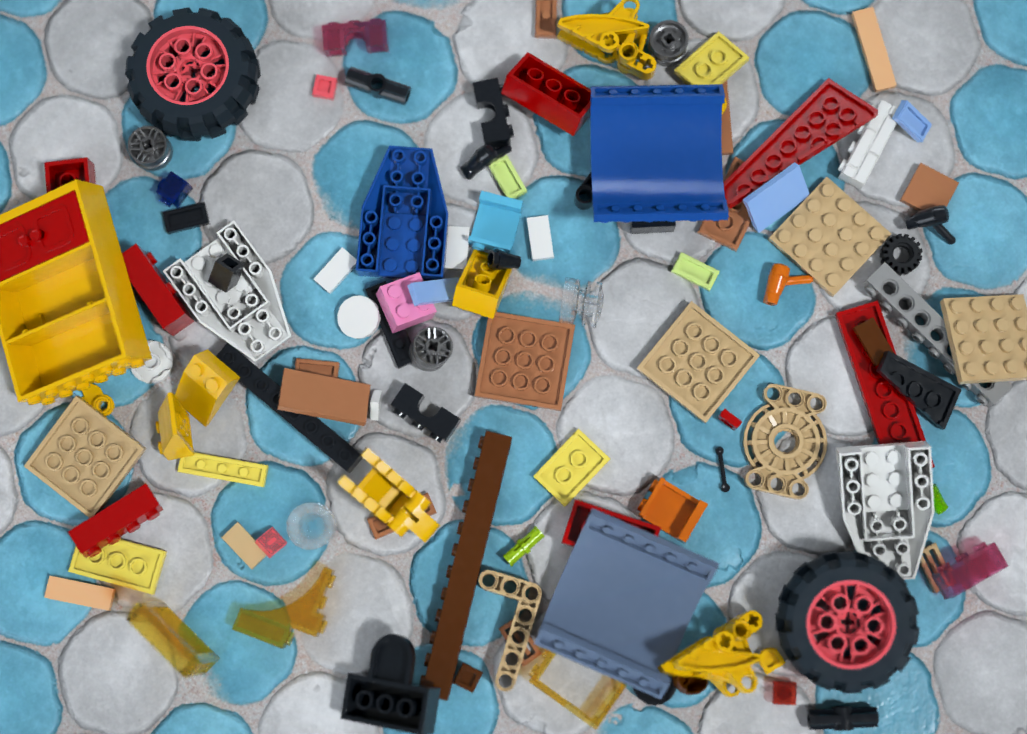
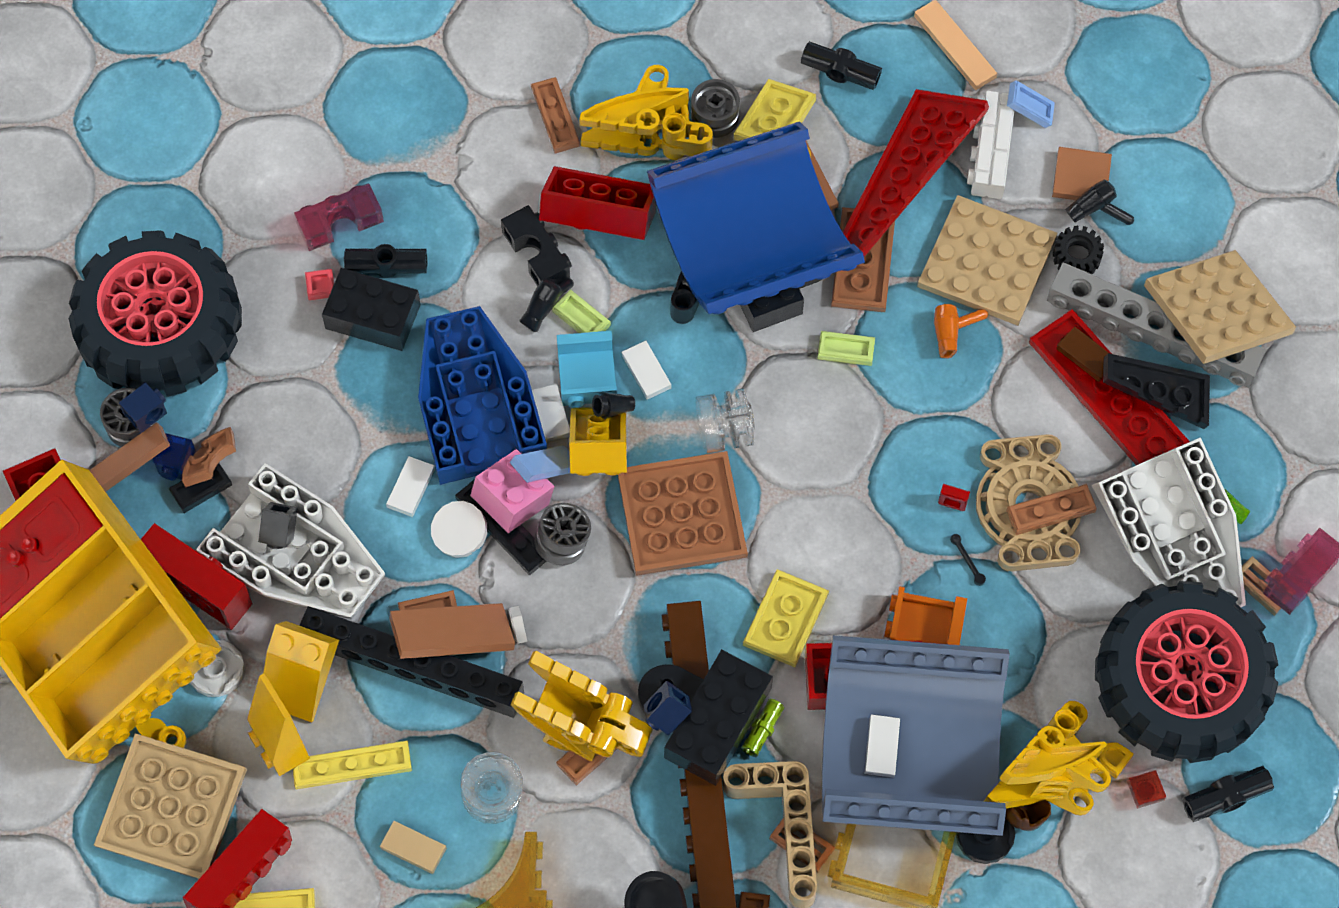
camera: 25 degrees left, 15 degrees down
coral tile [255,527,287,558] -> none
black arch [390,383,461,443] -> none
tan plate [637,301,760,423] -> none
light blue tile [743,162,810,233] -> none
none -> nougat tile [90,422,170,492]
none -> dark blue brick [119,382,167,434]
none -> nougat tile [182,427,236,487]
none -> black brick [322,268,421,351]
none -> black brick [638,649,773,786]
none -> dark blue brick [644,681,692,736]
none -> black piece [801,41,882,90]
none -> white tile [864,715,900,778]
none -> nougat tile [1006,484,1097,535]

